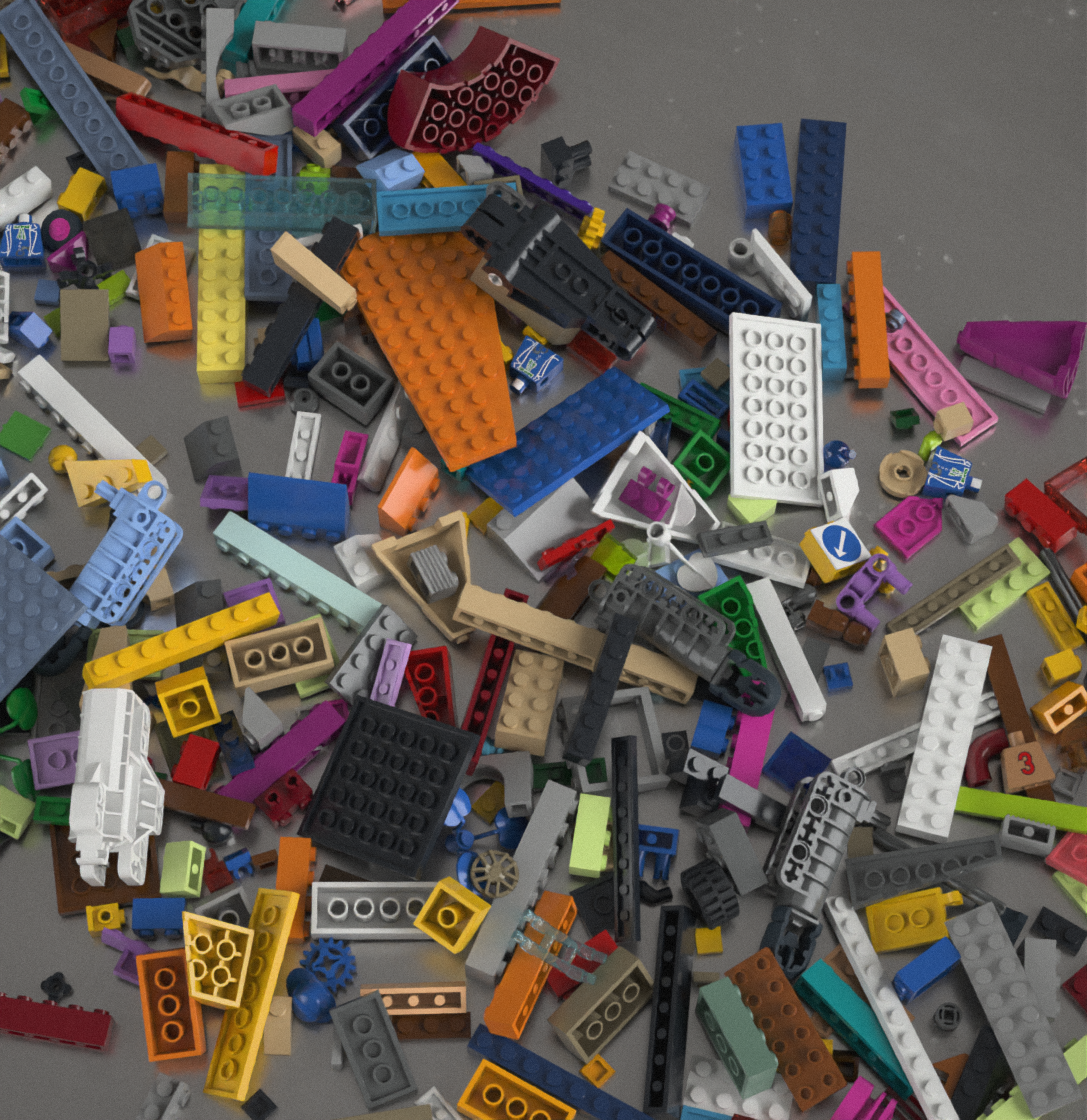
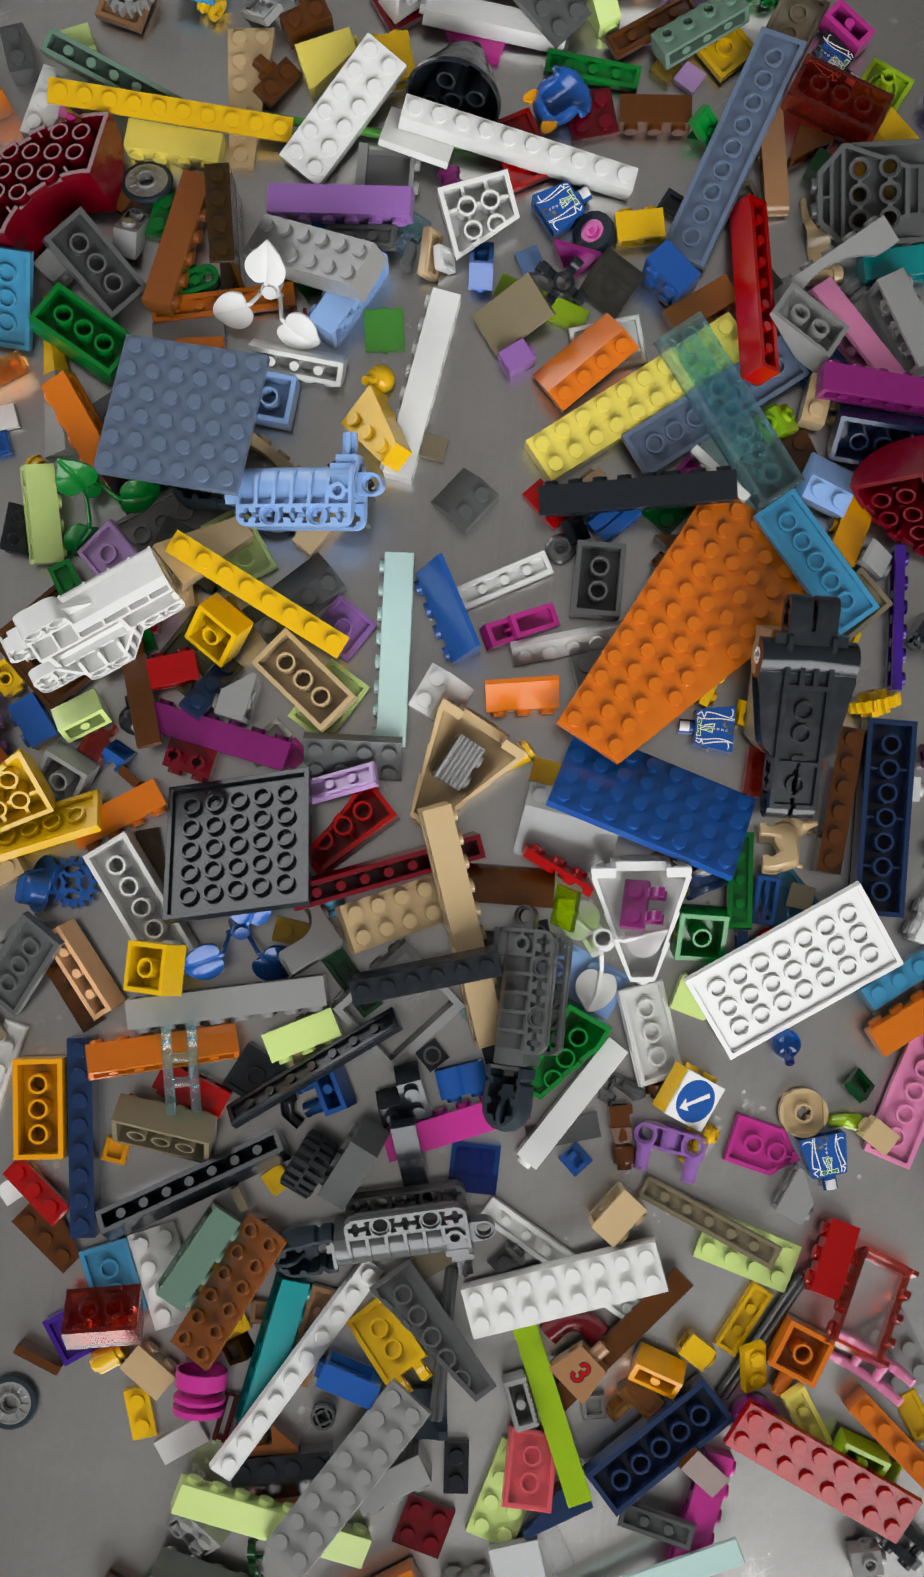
camera: 60 degrees right, 20 degrees up
medium lavender plate [200,475,248,511] -> none
tan slope [271,231,357,314] -> none
dark tan wheel [470,850,519,898] -> none
flat silver plate [486,181,527,212] -> none
piece [543,547,588,583] -> none
dark grey tile [696,520,773,558] -> none
white slope [817,468,859,522] -> none
none -> tan animal [757,816,818,875]

